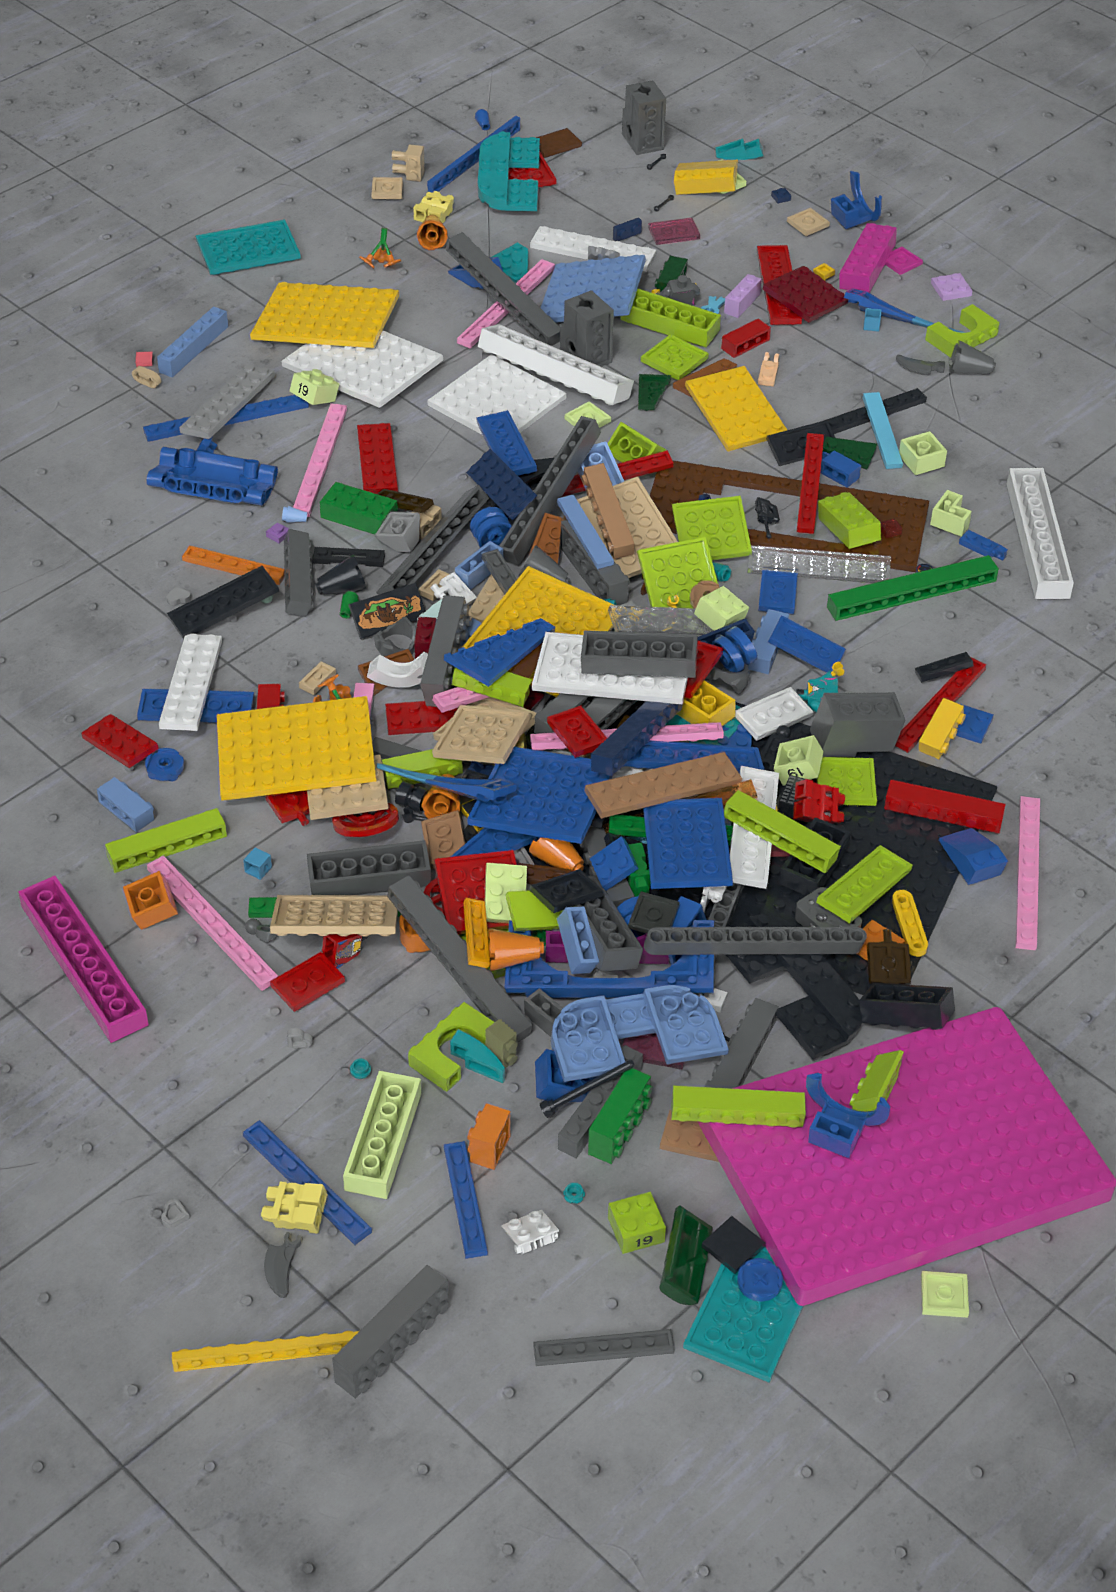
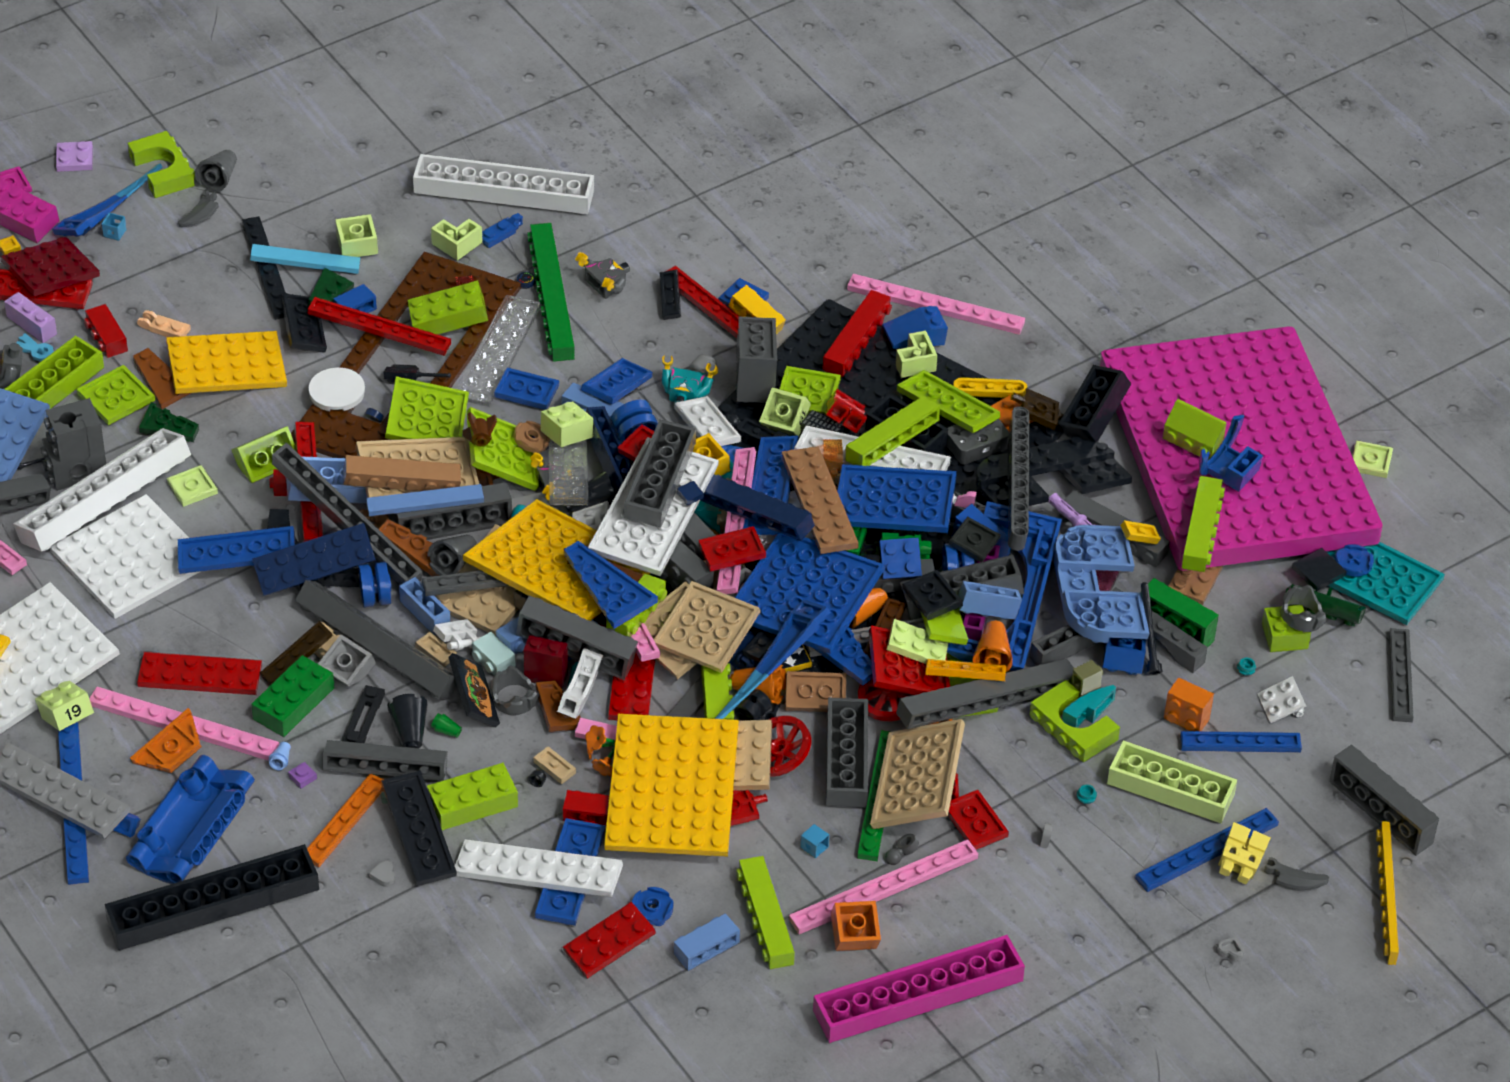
camera: 80 degrees left, 0 degrees up
none -> black brick [104,844,319,951]
none -> orange wing [130,708,202,773]
none -> white tile [309,368,365,411]
none -> lime brick [427,763,518,830]
none -> reddish brown brick [462,412,497,446]
none -> black hinge [529,769,546,787]
none -> dark grey torso [575,252,630,299]
none -> dark blue tile [677,481,704,506]
none -> yellowish green brick [896,331,937,378]
none -> bright pink tile [954,491,976,508]
none -> lavender pin [1048,493,1092,527]
none -> yellow plate [1120,520,1161,544]
none -> dark grey piece [1280,585,1327,632]

